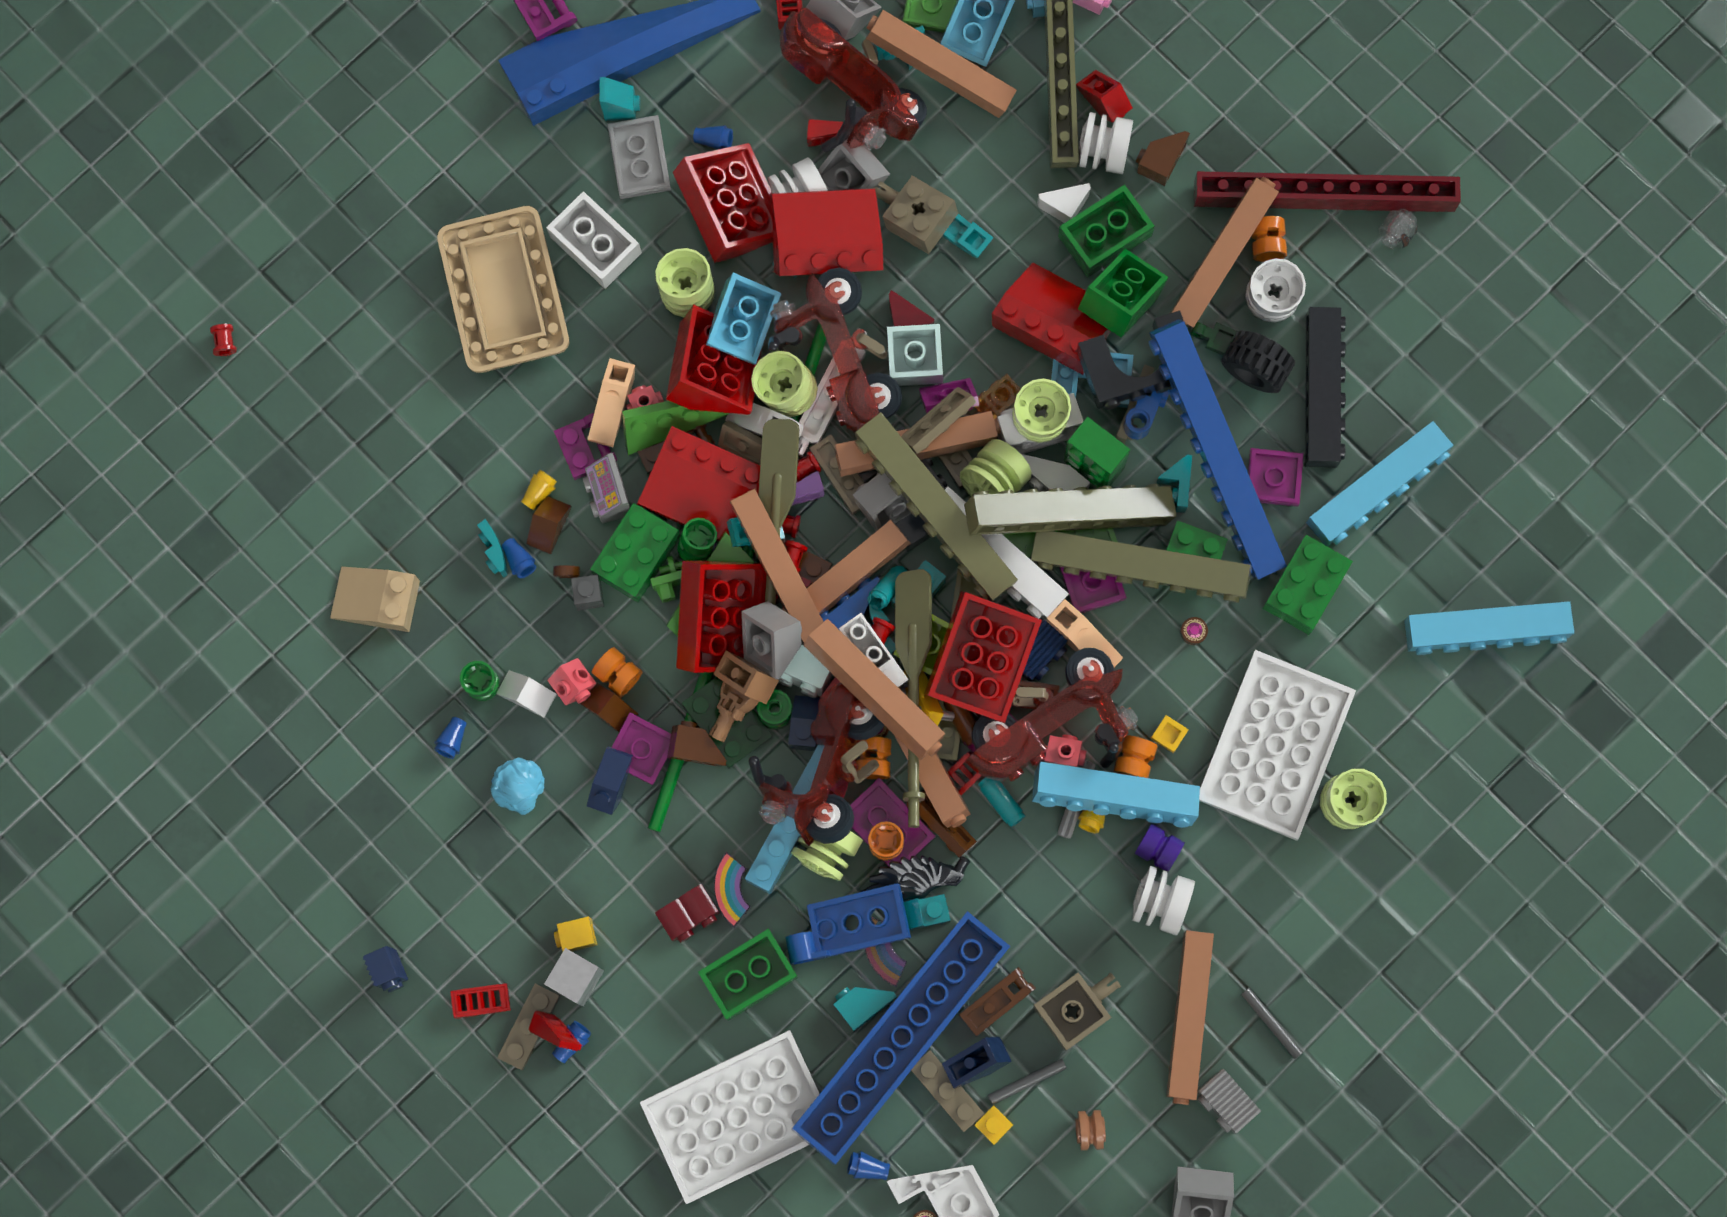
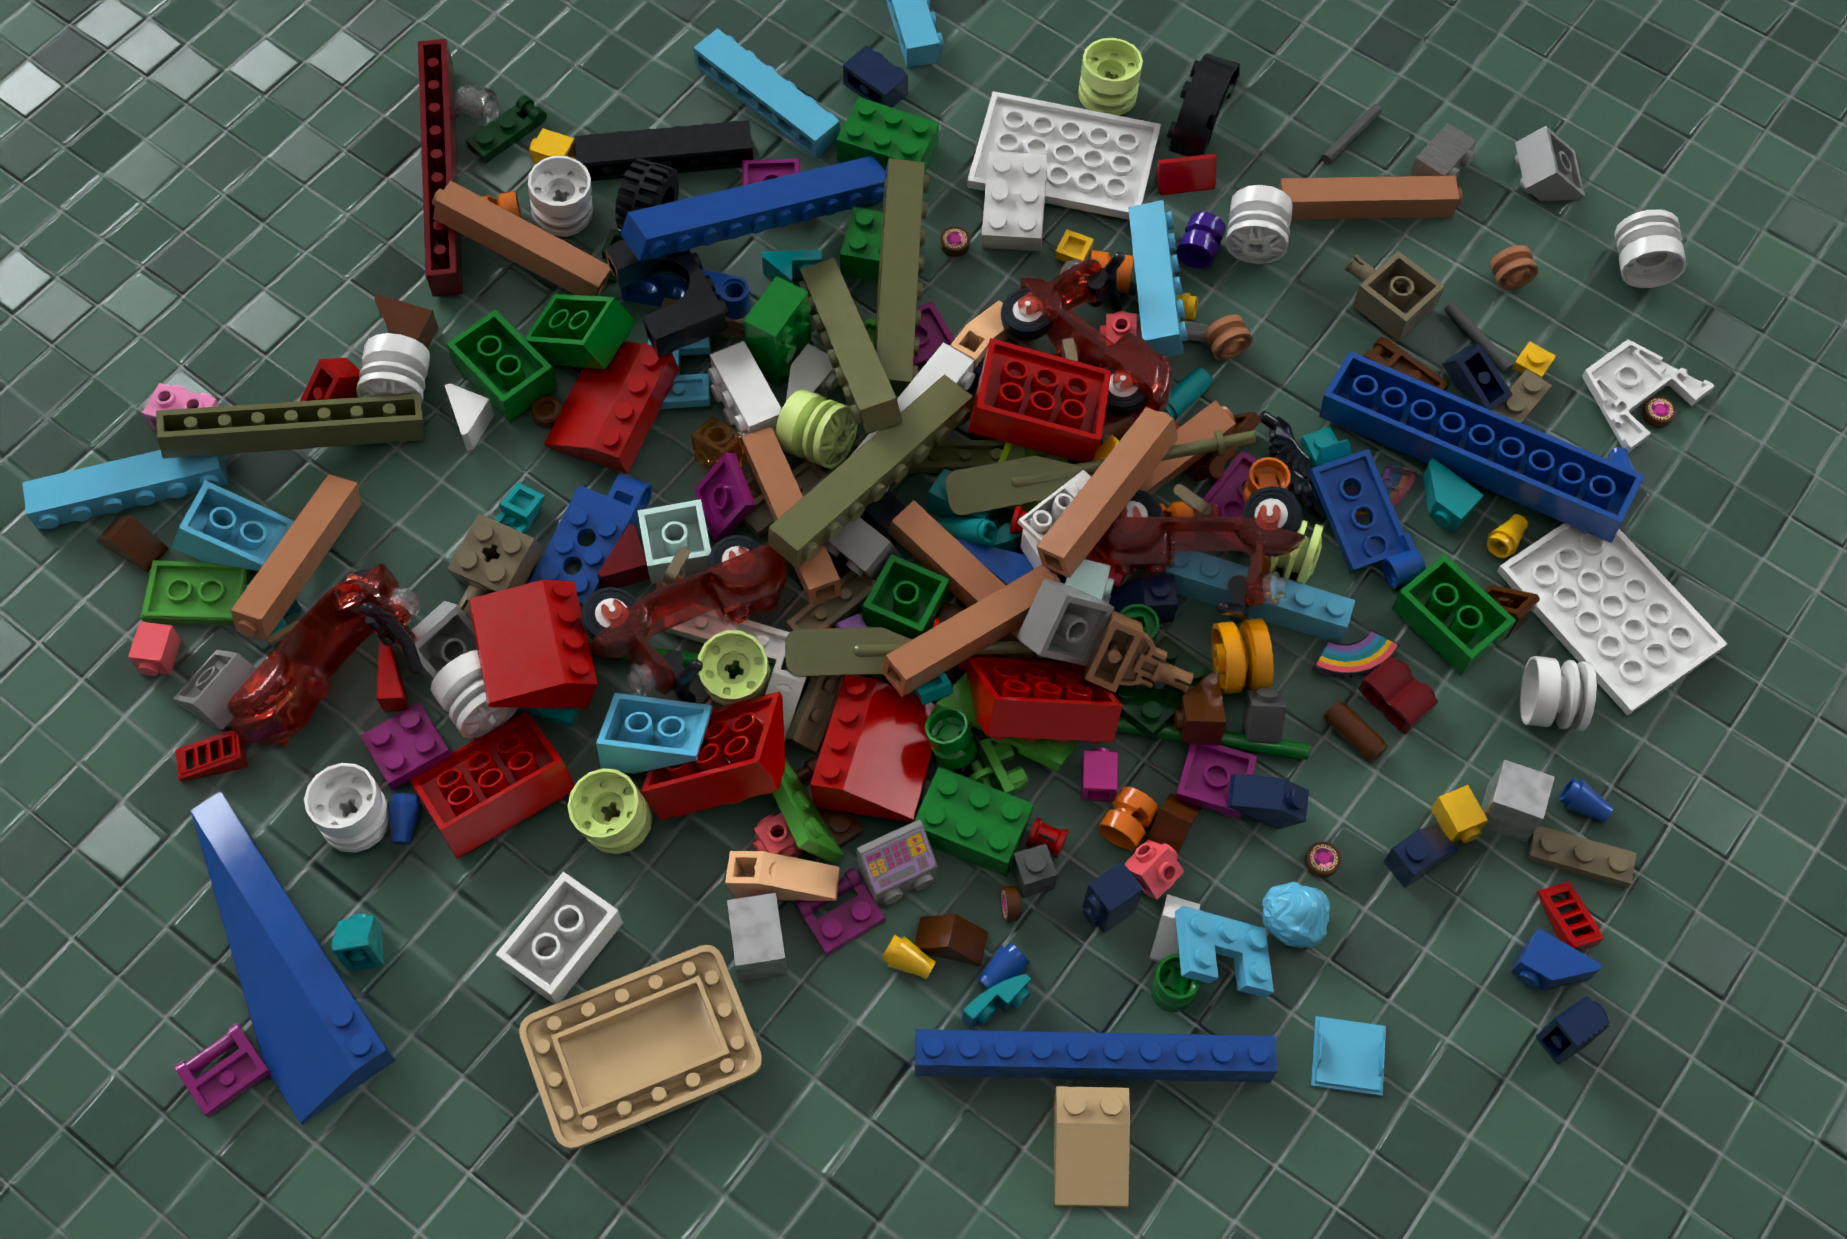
camera: 105 degrees left, 15 degrees down
blue cone [434,717,467,759] -> none
red slope [528,1010,582,1051] -> none
light grey tile [608,115,671,199] -> none
dark tan plate [901,387,976,454] -> none
yellowish green wheel [1012,378,1071,443] -> none
none -> white wheel [304,763,390,853]
none -> magenta plate [360,702,452,790]
none -> dark green plate [466,95,547,164]
none -> yellow brick [529,128,576,165]
none -> blue hinge [530,474,652,607]
none -> reddish brown tile [531,396,562,428]
none -> flat silver piece [727,893,788,981]
none -> dark blue brick [843,46,908,108]
none -> green brick [862,554,950,639]
none -> blue brick [915,1029,1277,1082]
none -> white brick [982,151,1047,251]
none -> red bush [1026,817,1069,858]
none -> dark pink brick [1081,747,1118,802]
none -> dark blue brick [1083,861,1144,933]
none -> red slope [1155,154,1216,195]
none -> black brick [1167,53,1241,157]
none -> medium azure plate [1175,906,1274,998]
none -> nougat wheel [1204,314,1253,361]
none -> light orange wheel [1211,618,1274,694]
none -> dark grey brick [1242,688,1286,742]
none -> tile [1305,842,1341,878]
none -> medium azure piece [1311,1016,1386,1096]
none -> reddish brown piece [1323,701,1388,763]
none -> dark blue slope [1384,824,1458,889]
none -> reddish brown slope [1485,585,1540,639]
none -> yellow cone [1487,514,1528,558]
none -> blue slope [1511,928,1602,990]
none -> white wheel [1520,656,1597,731]

